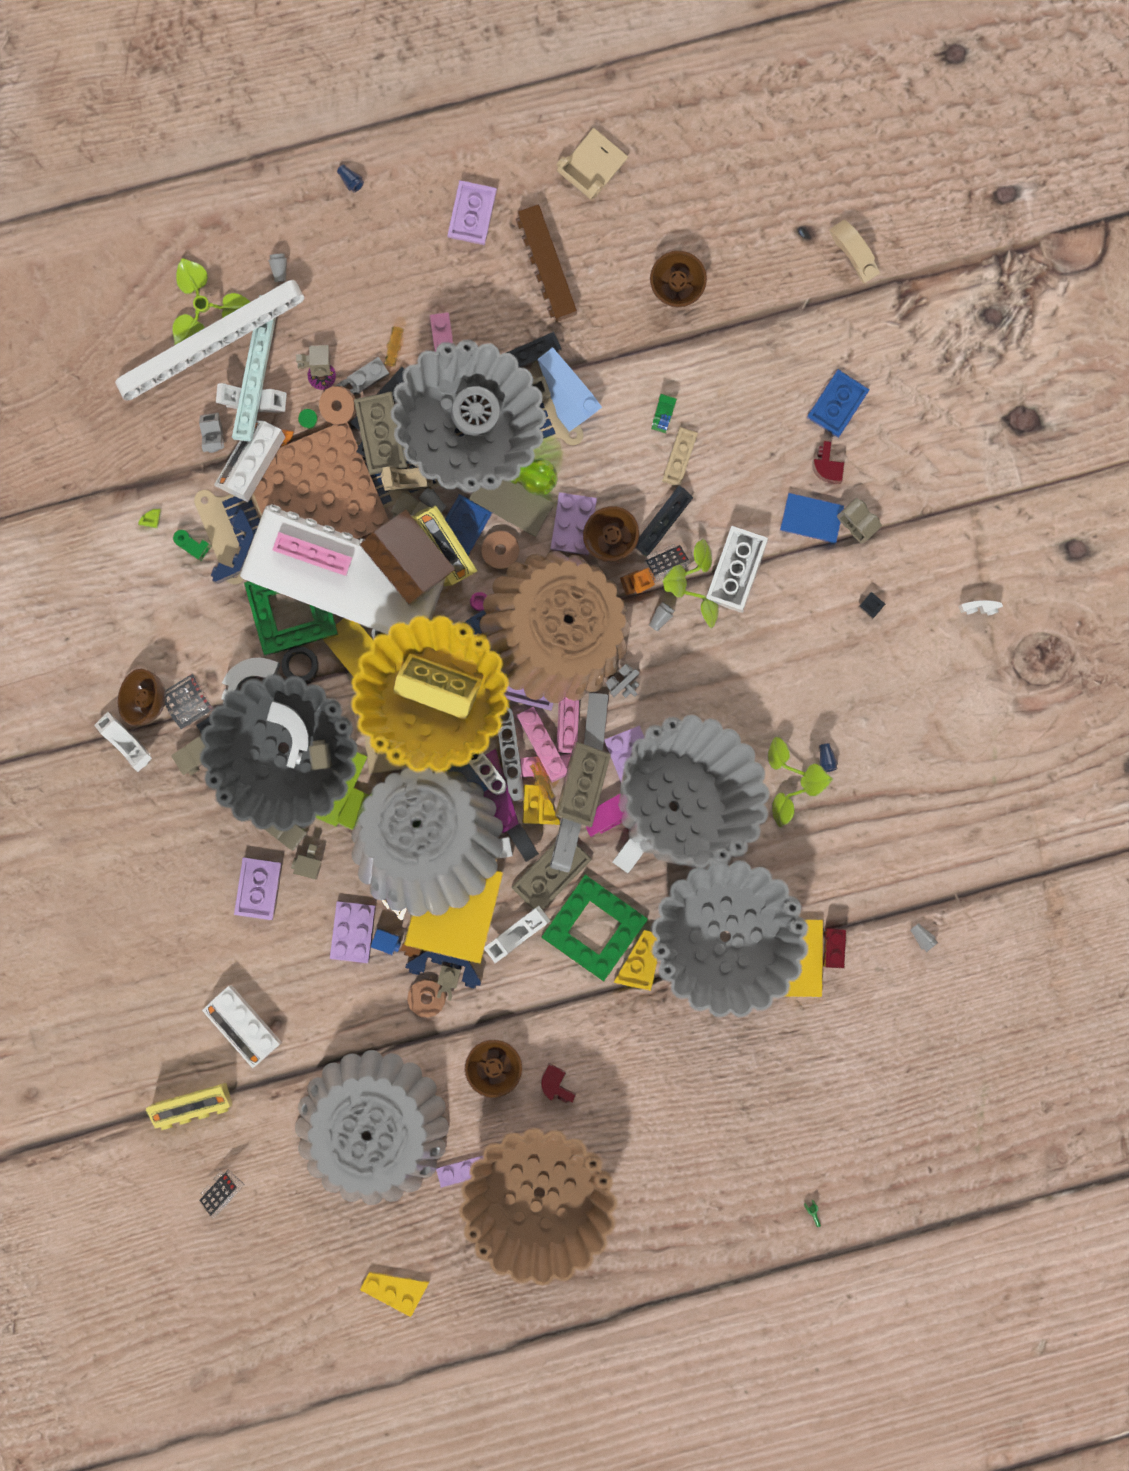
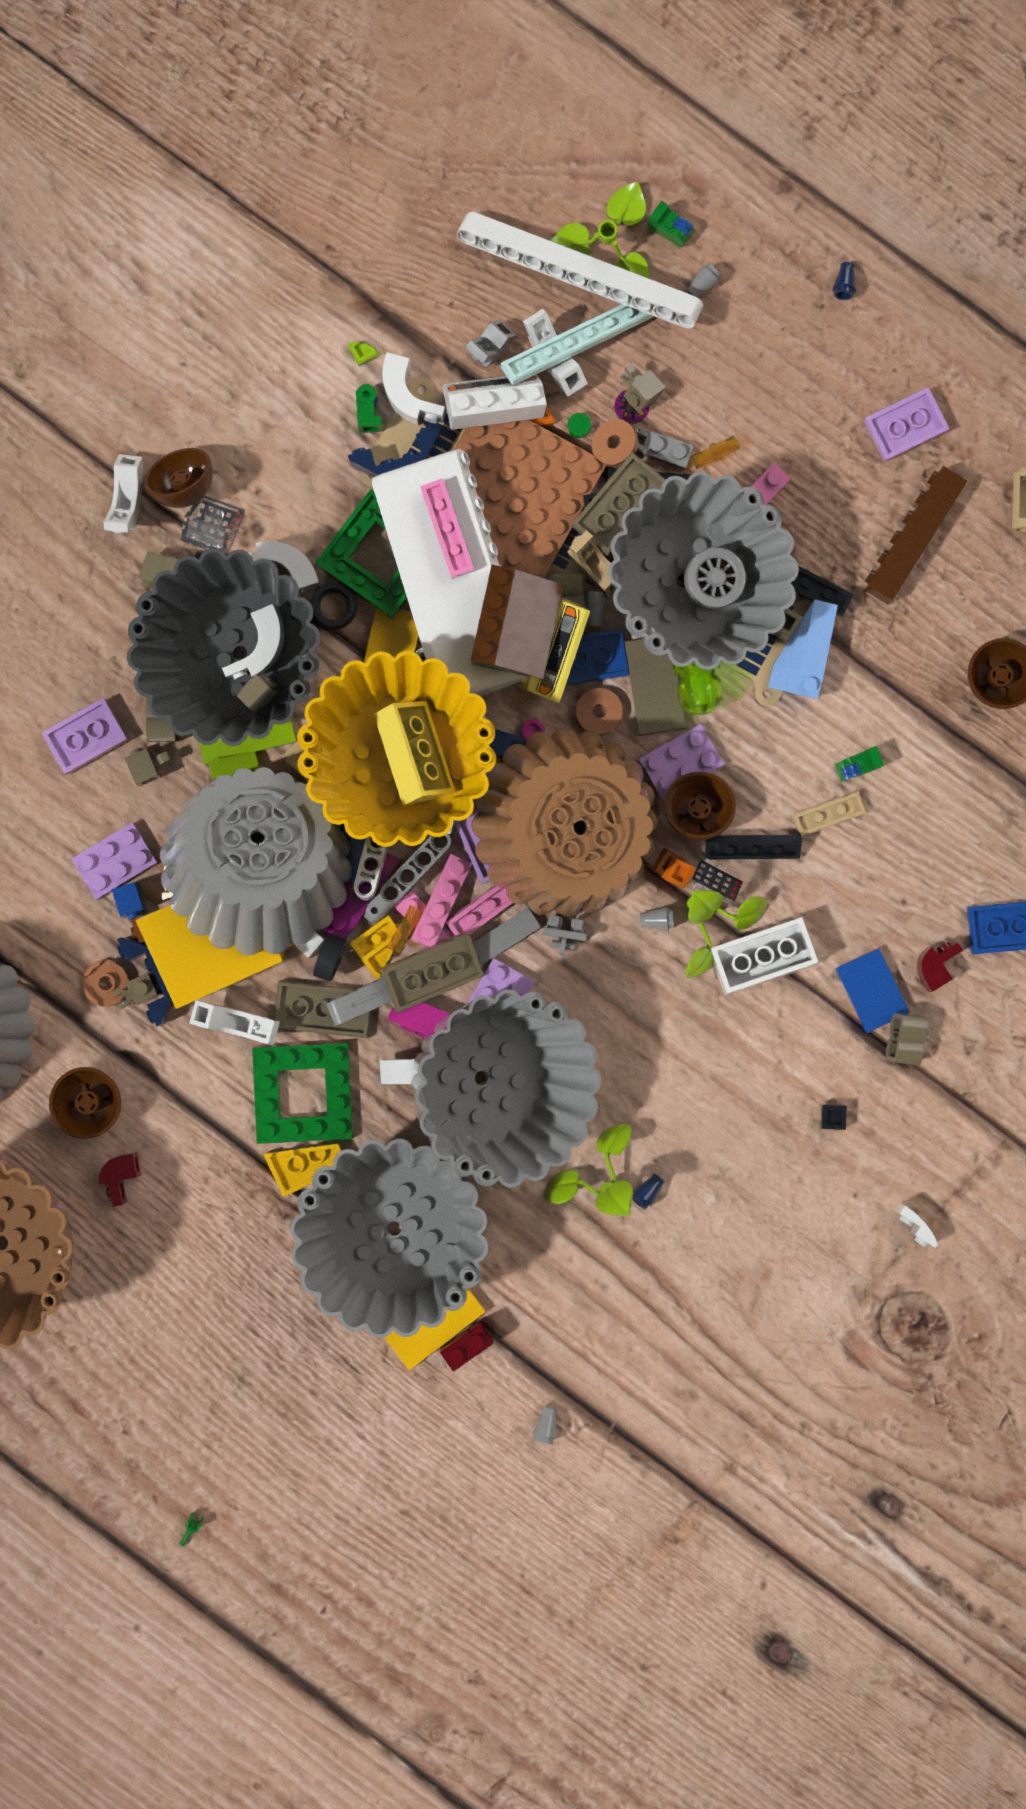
camera: 60 degrees right, 0 degrees up
none -> white arch [382,352,446,425]
none -> green leg [647,200,695,247]

